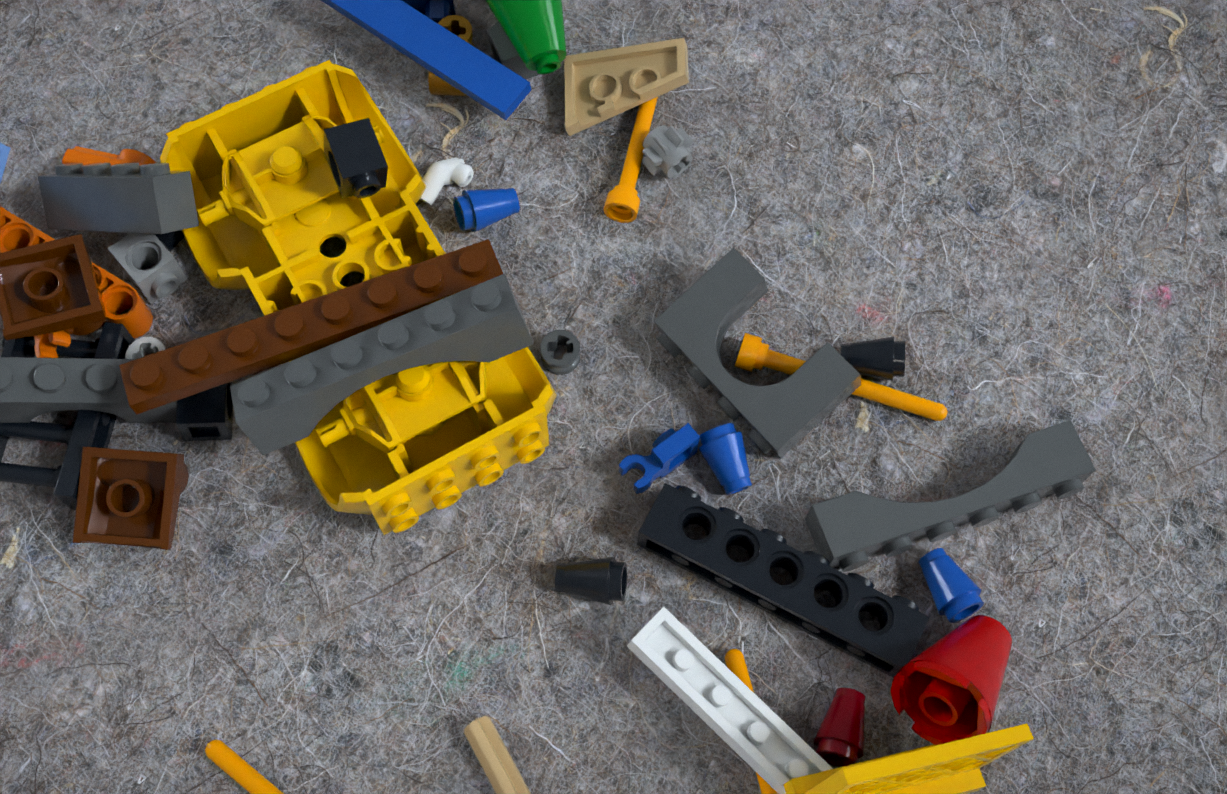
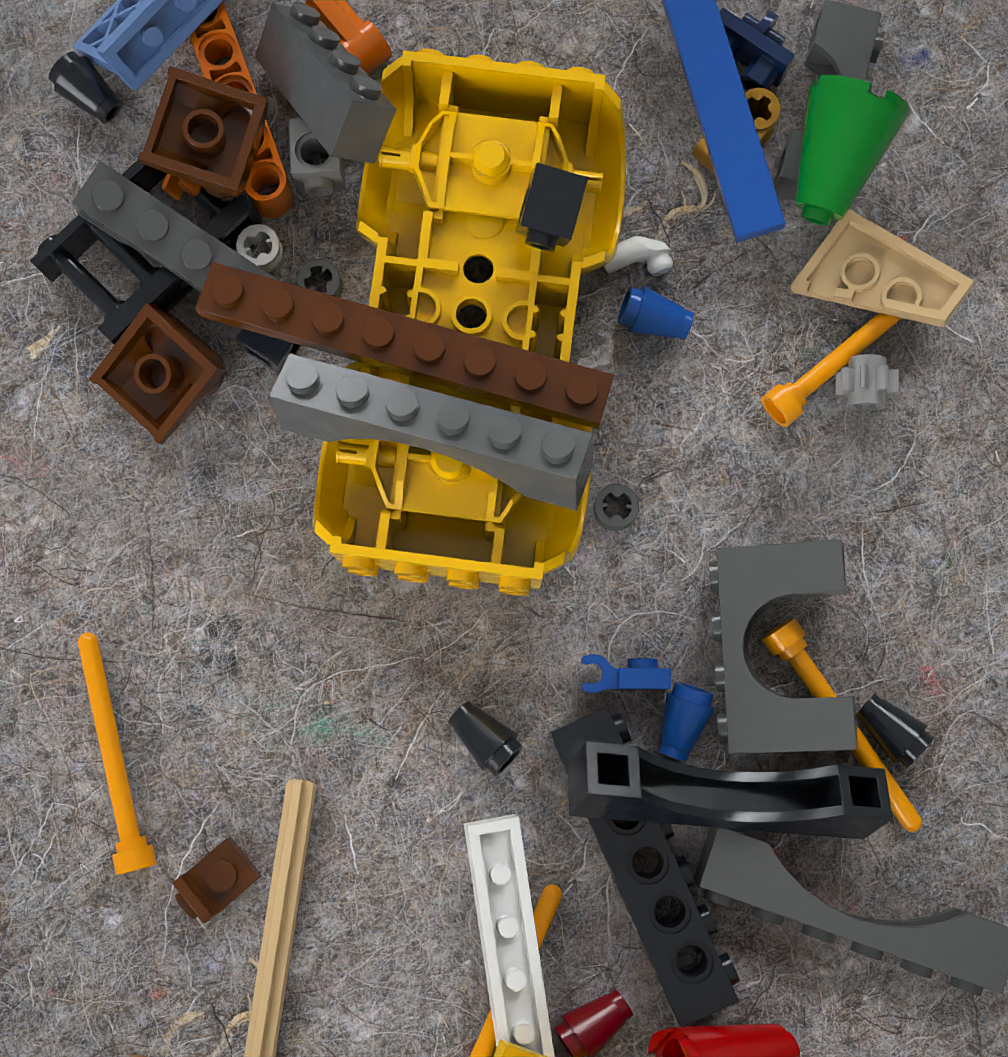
camera: 40 degrees right, 15 degrees up
blue cone [918,548,984,623] -> none
none -> black arch [567,741,893,839]

